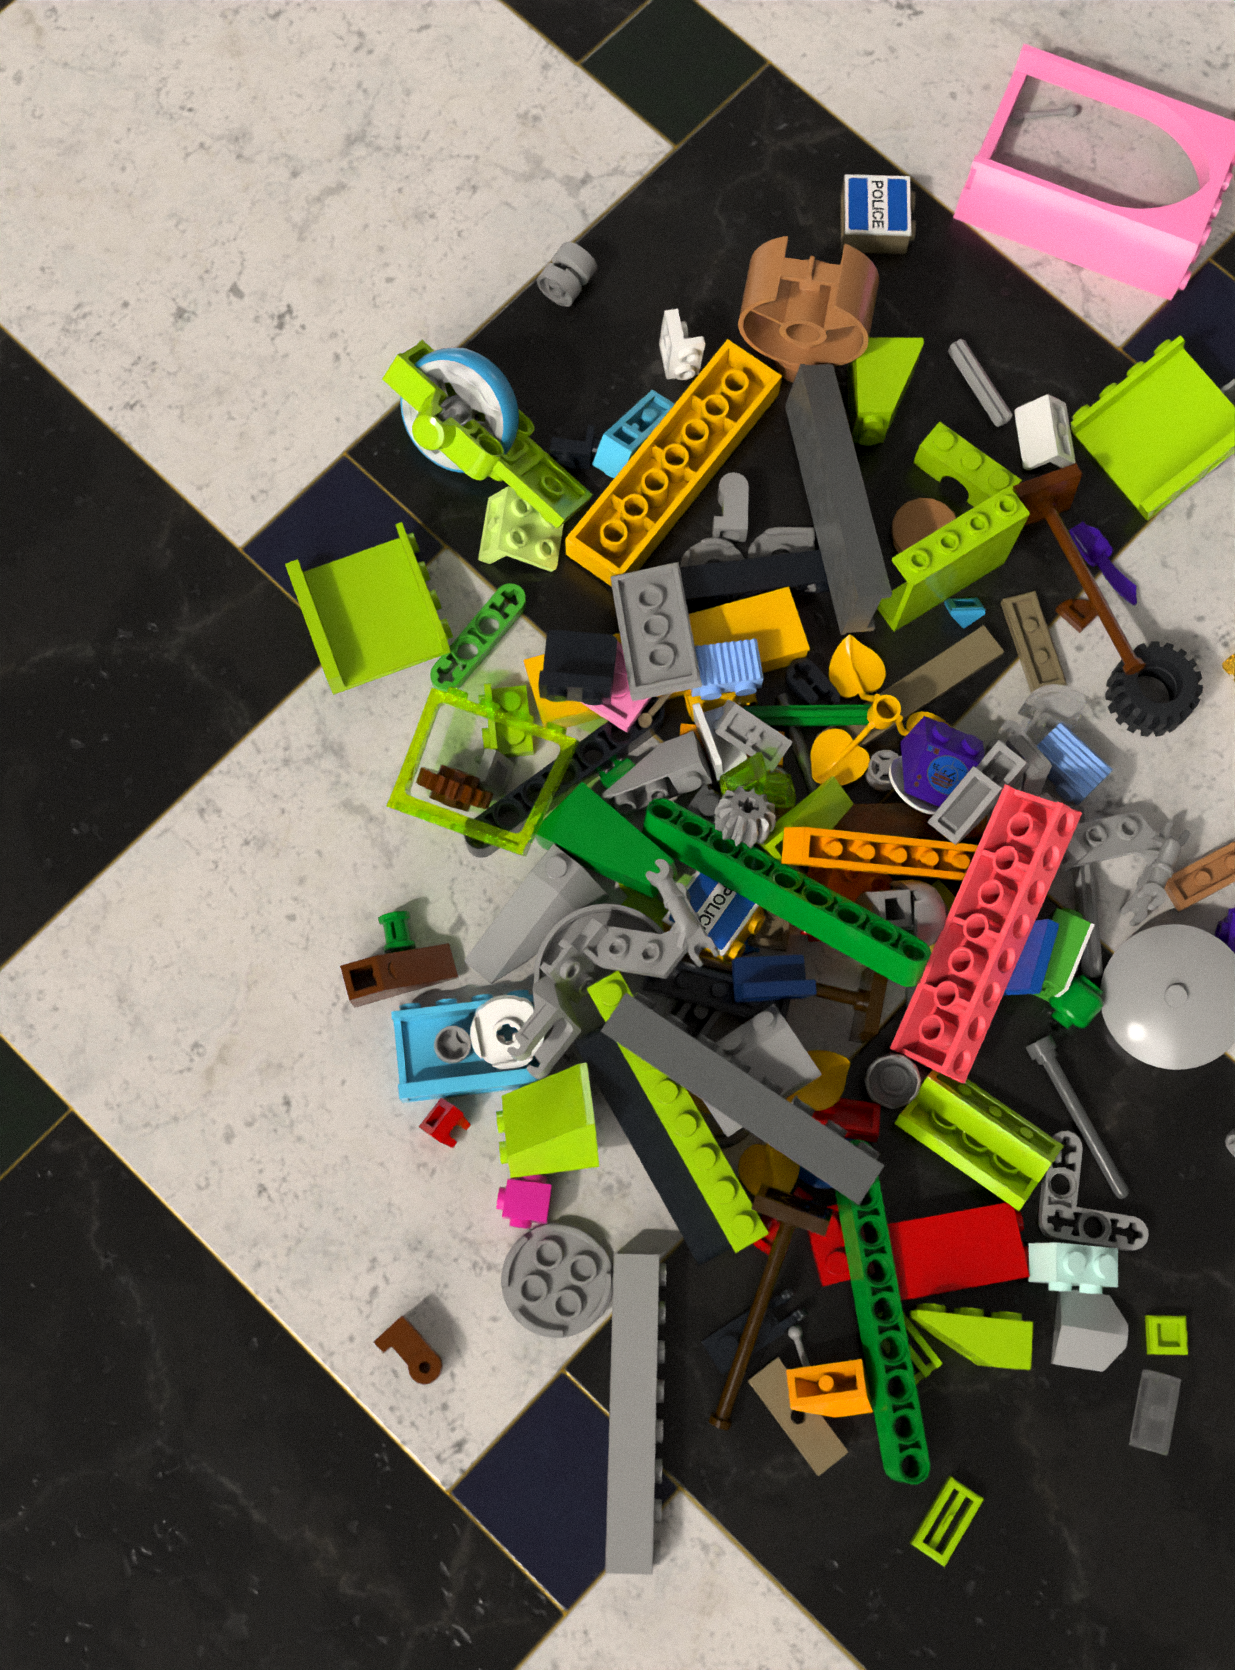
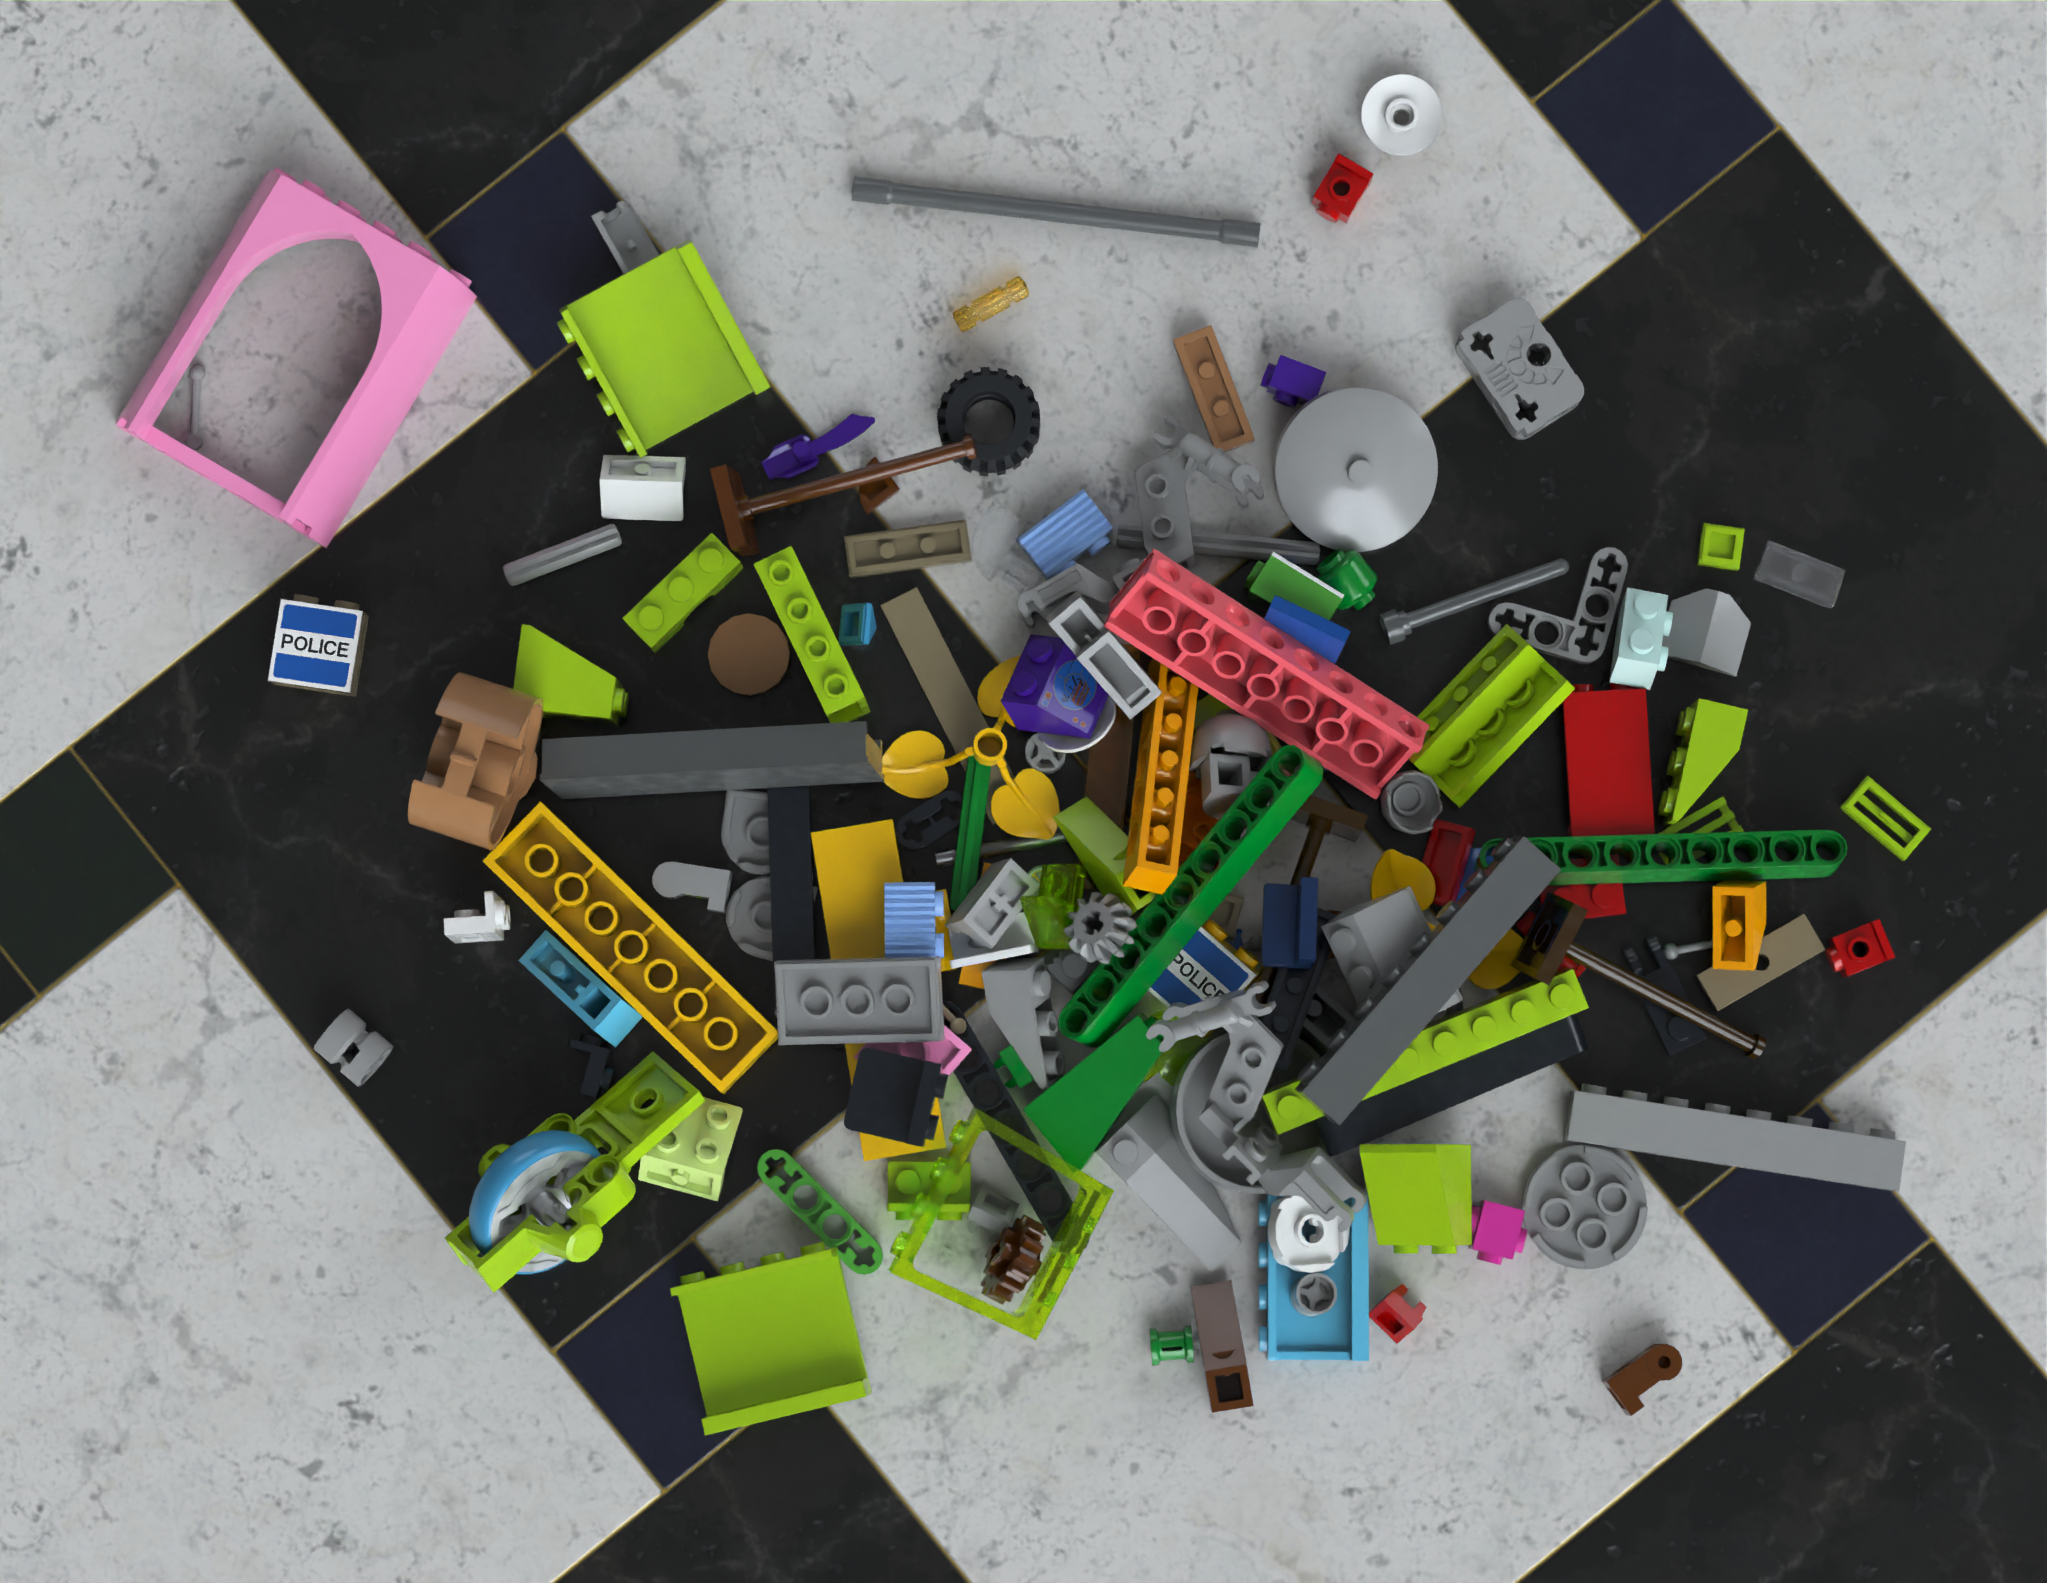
camera: 75 degrees left, 10 degrees up
none -> red brick [1825,919,1895,978]

